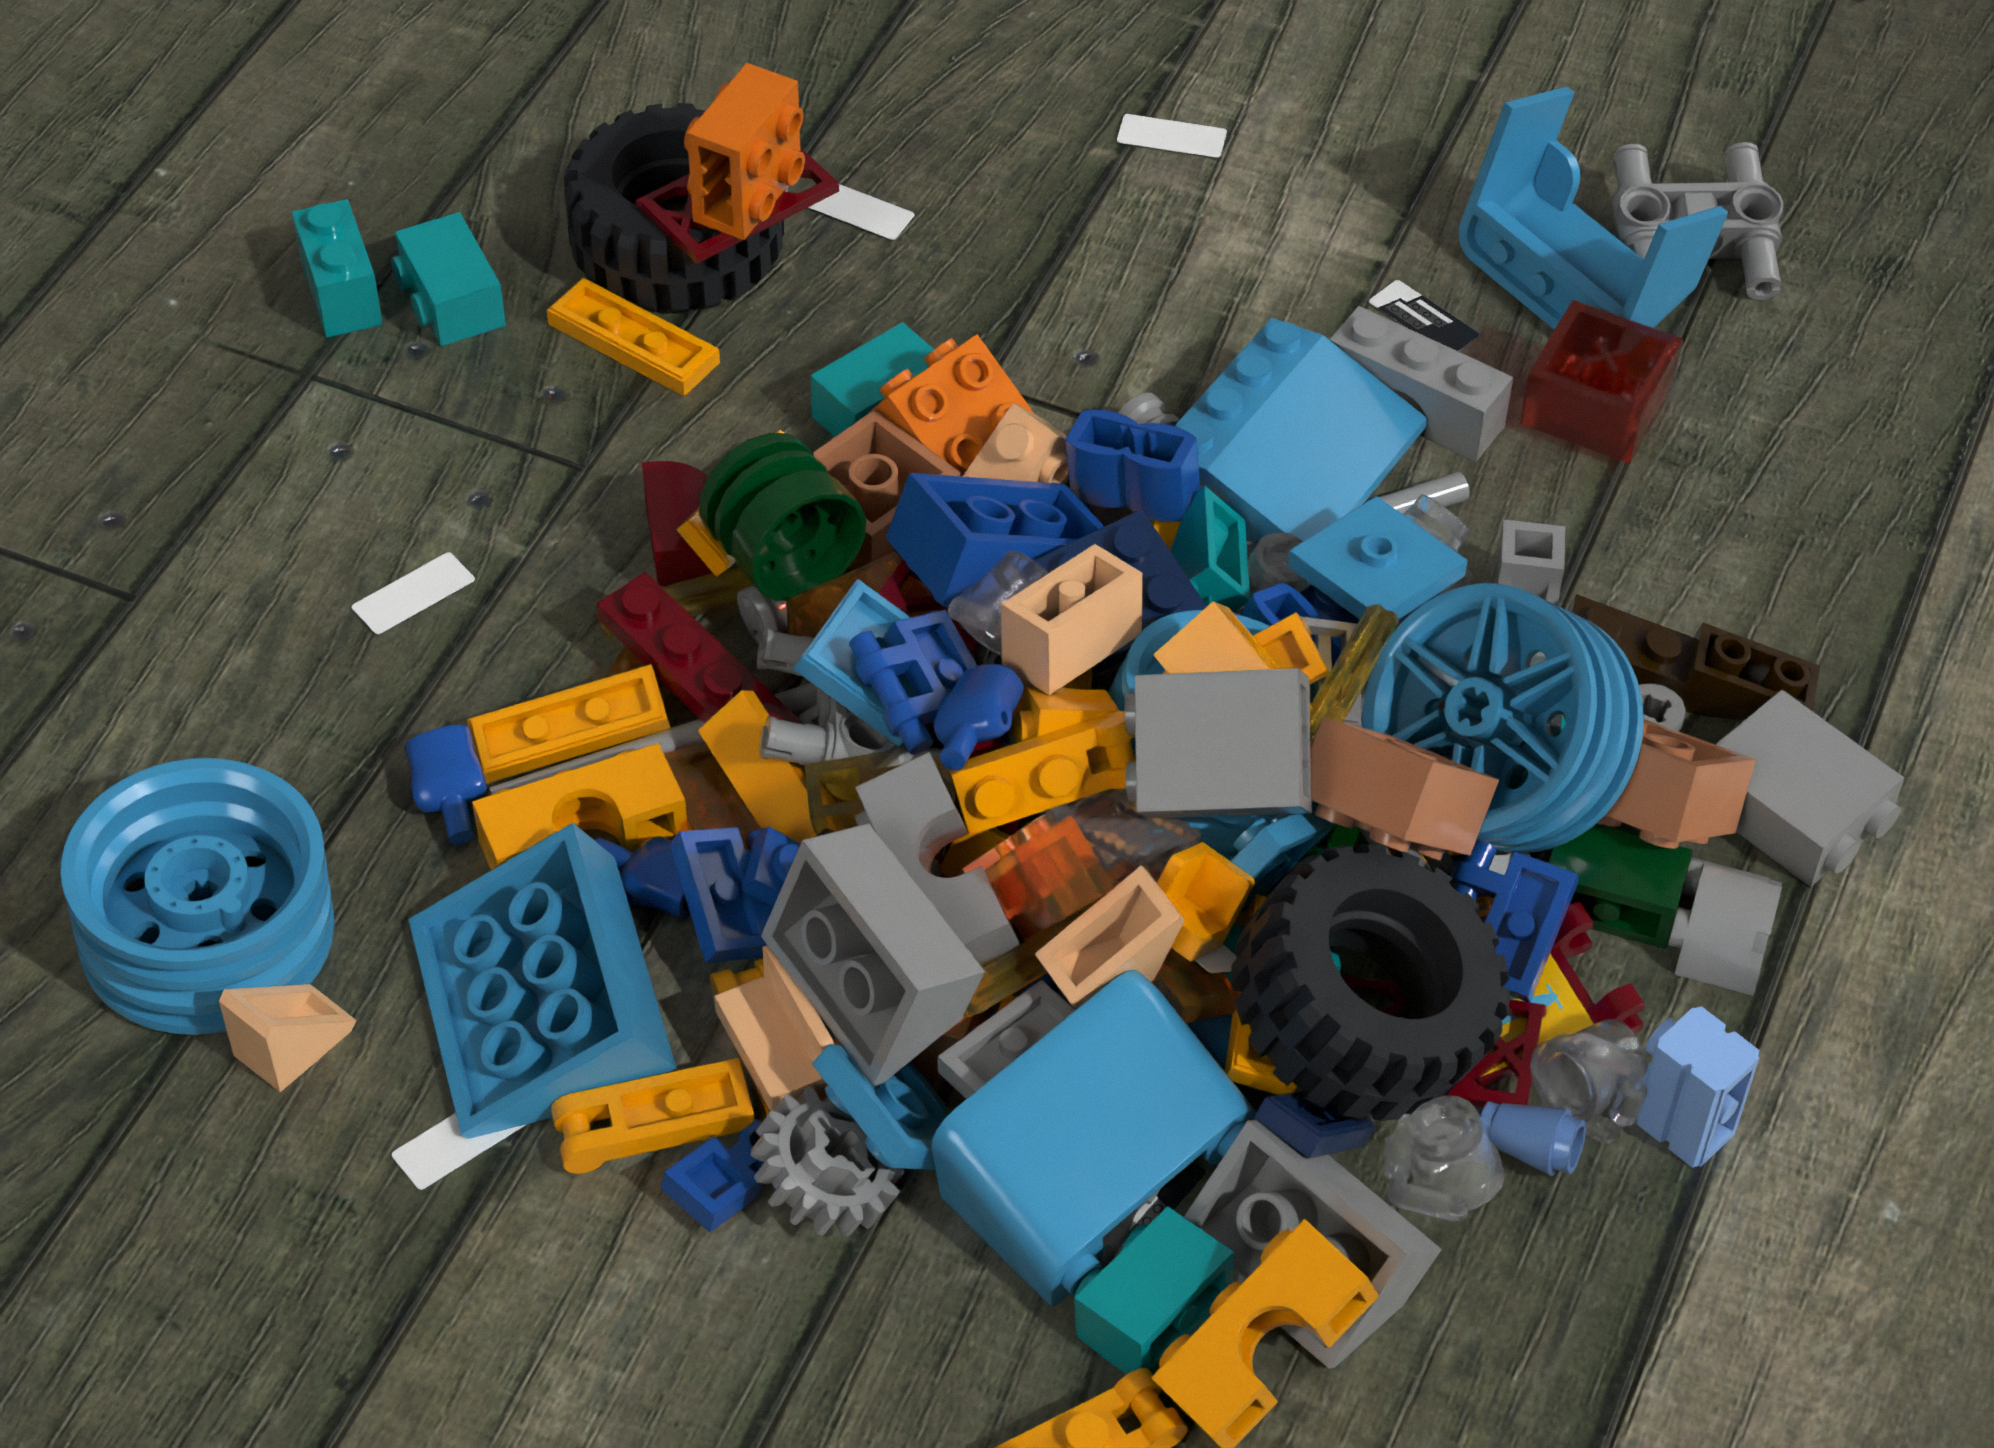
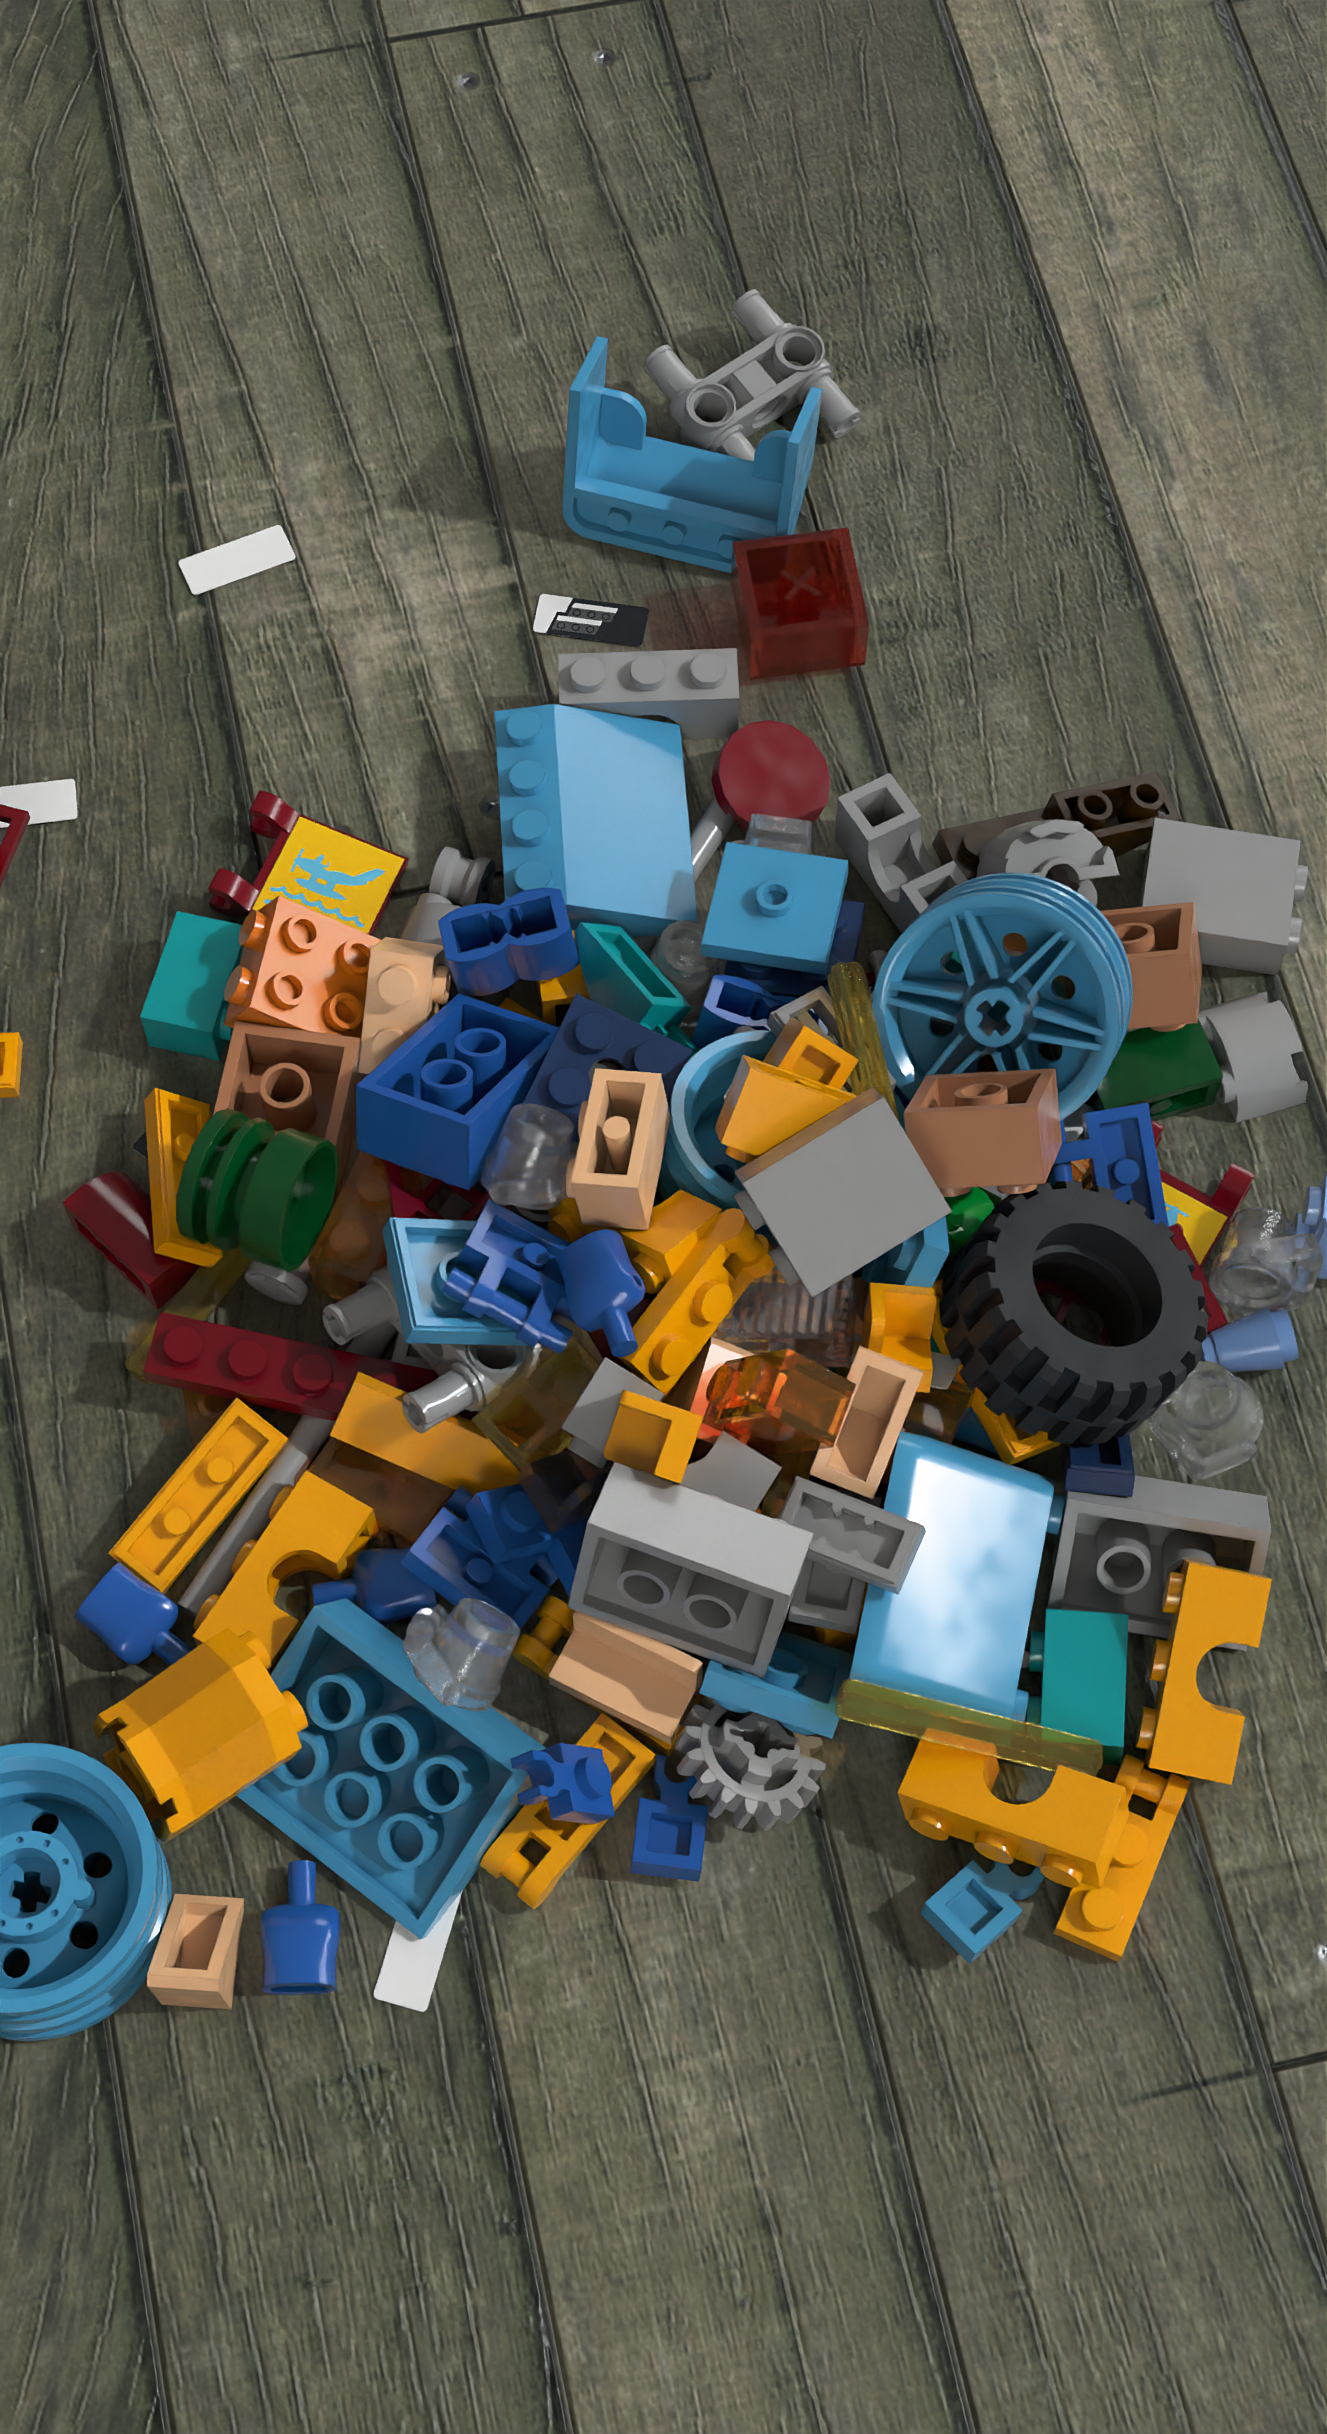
camera: 35 degrees left, 15 degrees up
none -> light orange brick [92,1628,308,1843]
none -> flag [208,790,409,936]
none -> blue piece [261,1860,341,1995]
none -> clear piece [403,1598,520,1711]
none -> blue plate [510,1743,615,1824]
none -> light orange panel [603,1390,703,1484]
none -> dark red tile [711,720,831,841]
none -> light grey plate [778,1476,926,1595]
none -> clear yellow axle [836,1678,1103,1777]
none -> light orange arch [898,1721,1129,1889]
none -> dark azure plate [920,1860,1045,1964]
none -> light grey cylinder [977,819,1119,881]

